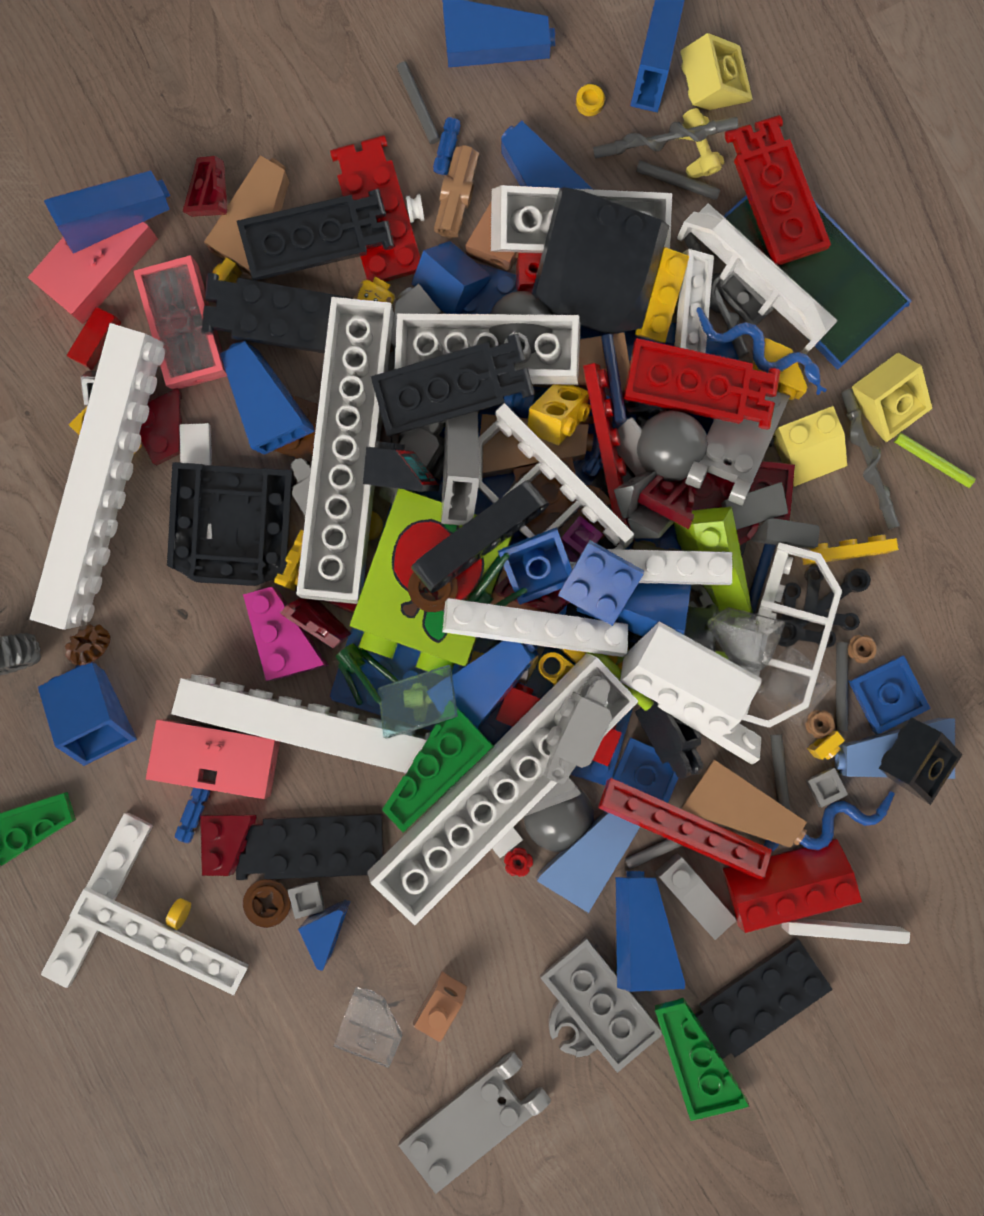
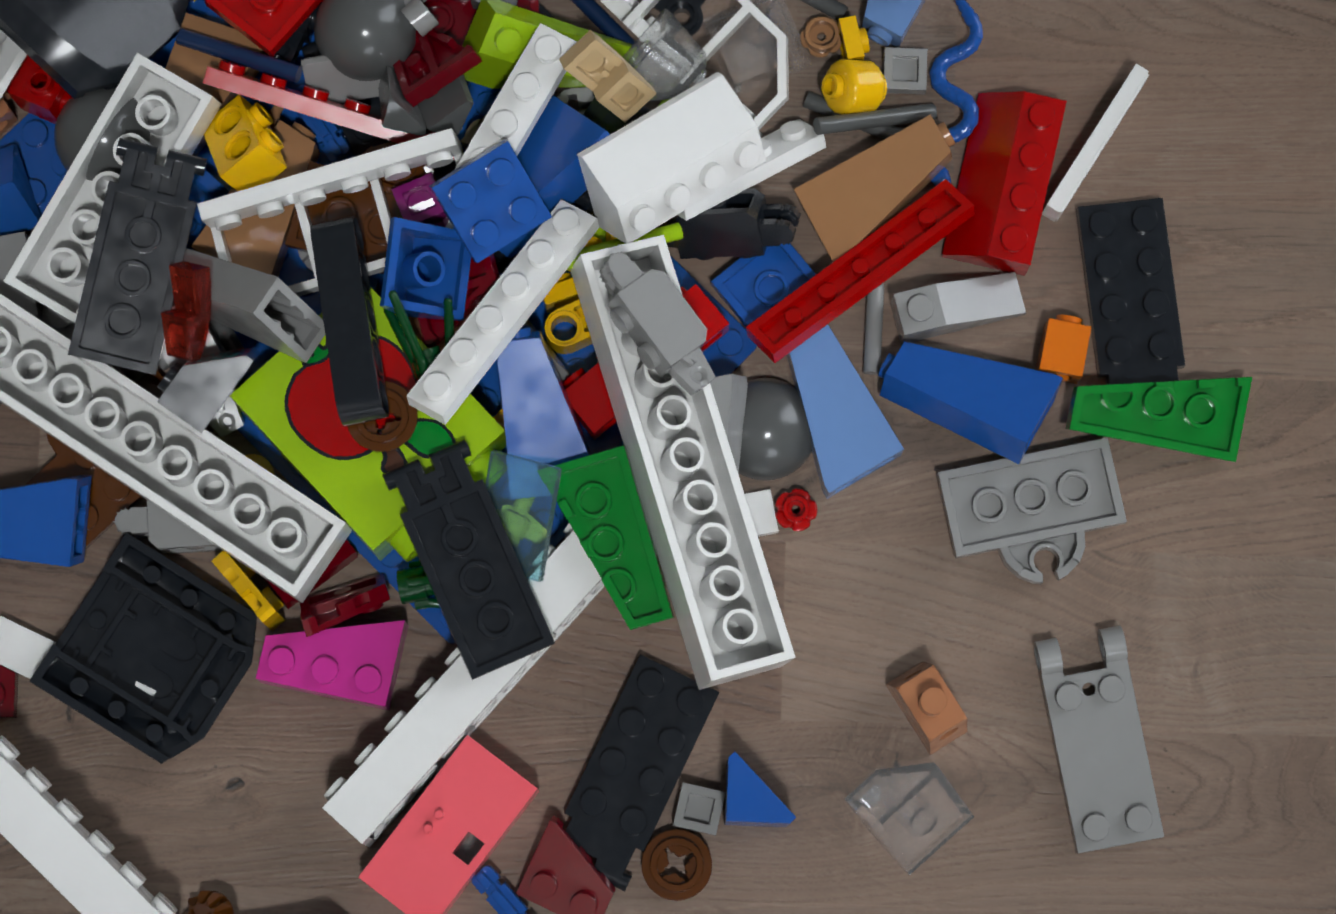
camera: 65 degrees left, 5 degrees down
none -> clear red slope [161,261,211,362]
none -> black hinge [382,439,555,680]
none -> tan slope [559,29,657,123]
none -> dark grey bar [813,103,937,135]
none -> yellow head [821,59,887,114]
none -> orange brick [1036,314,1092,384]

